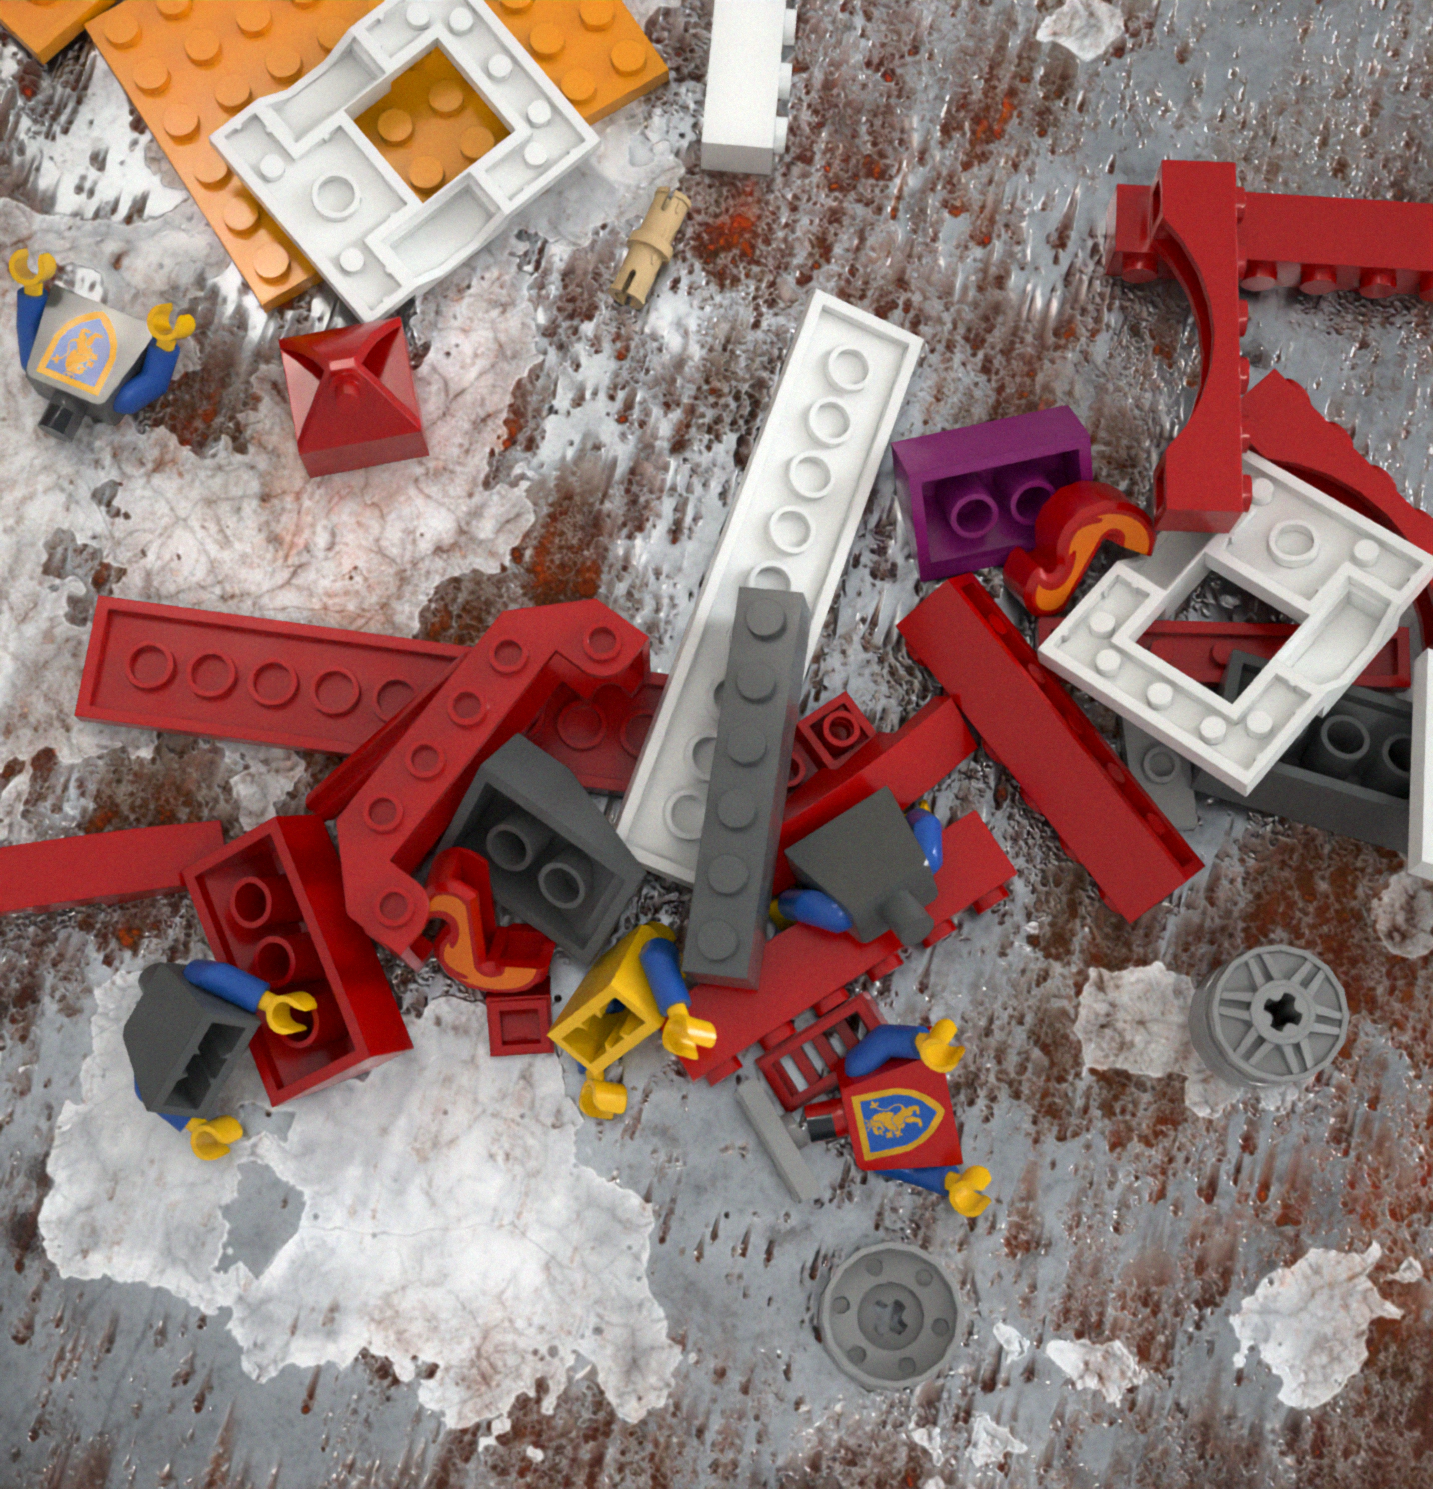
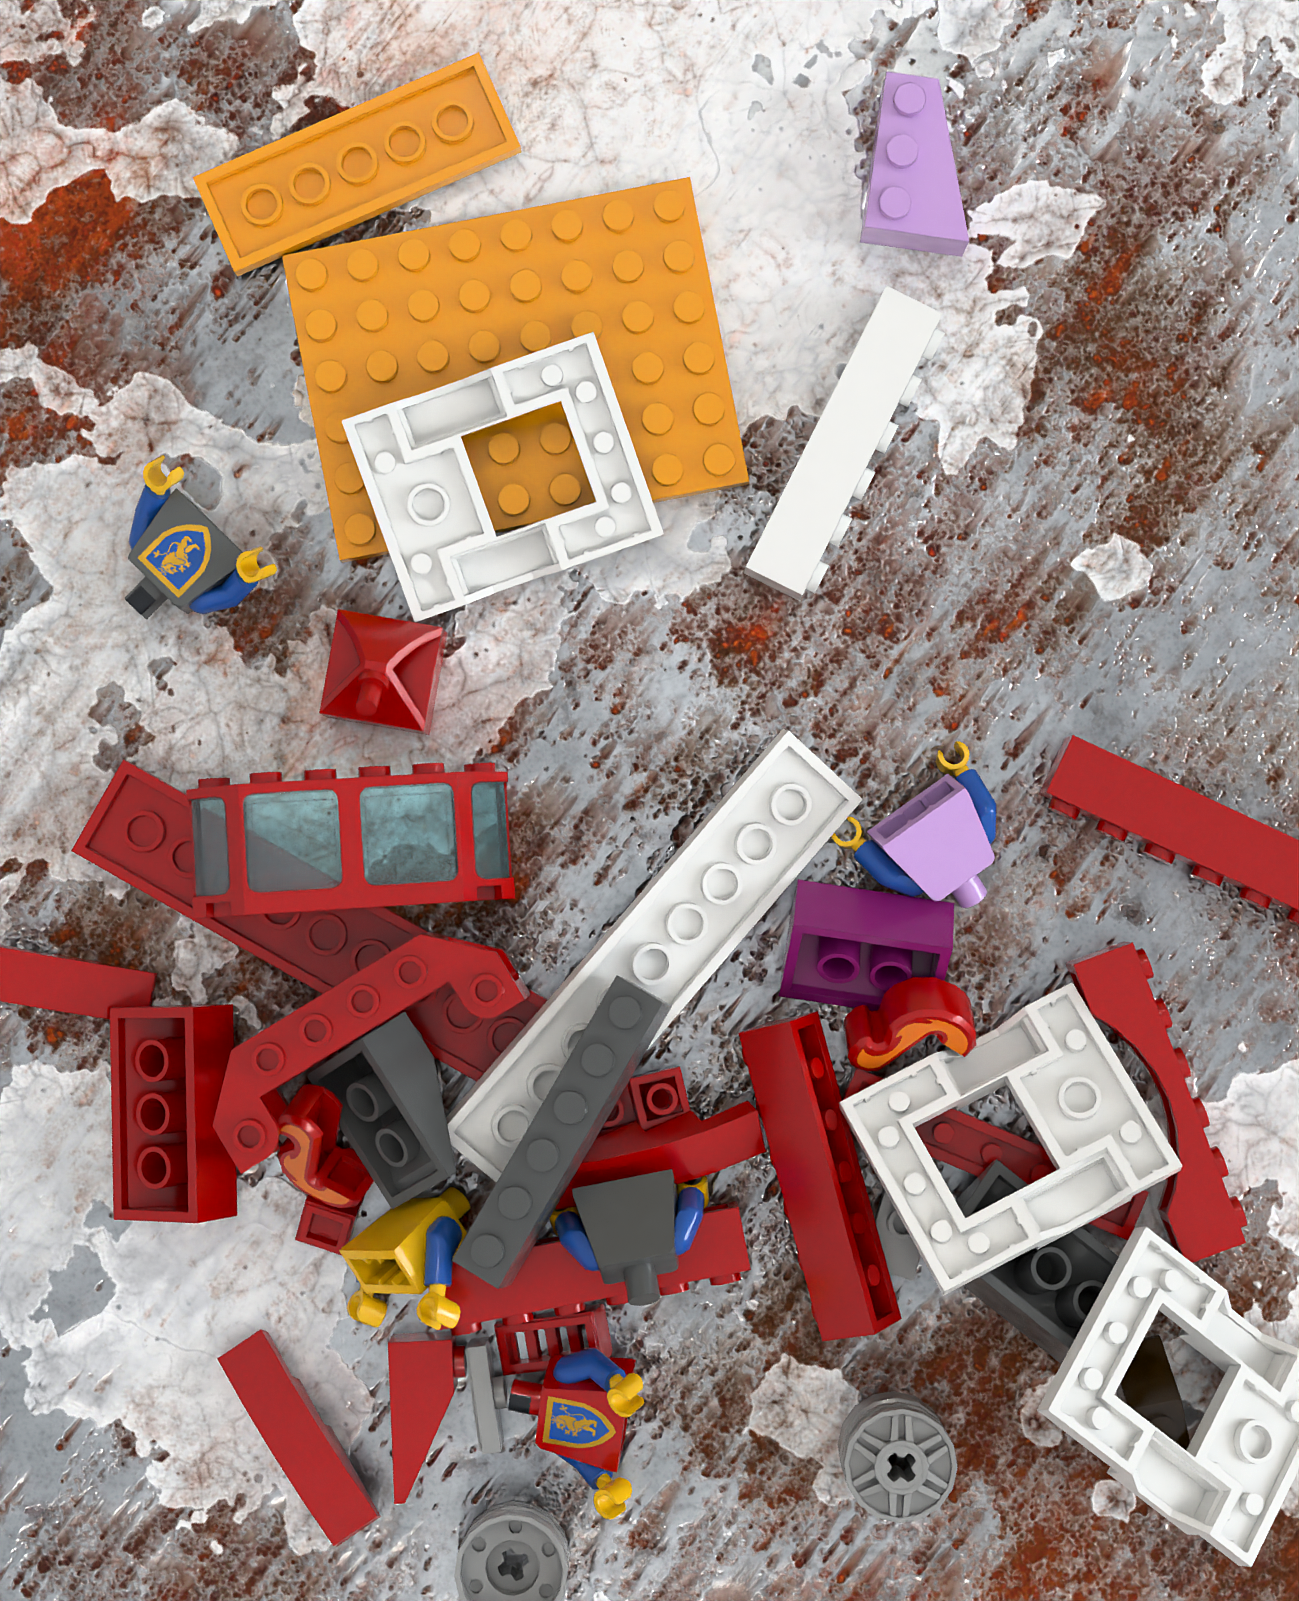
camera: 30 degrees right, 10 degrees up
dark grey torso [123,959,317,1161] -> none
red axle [305,651,471,822] -> none
tan pin [608,186,692,309] -> none
red arch [1150,160,1252,533] -> none
none -> windscreen [186,763,515,918]
none -> red slope [217,1329,381,1547]
none -> red slope [388,1331,467,1504]
none -> lavender torso [831,741,996,908]

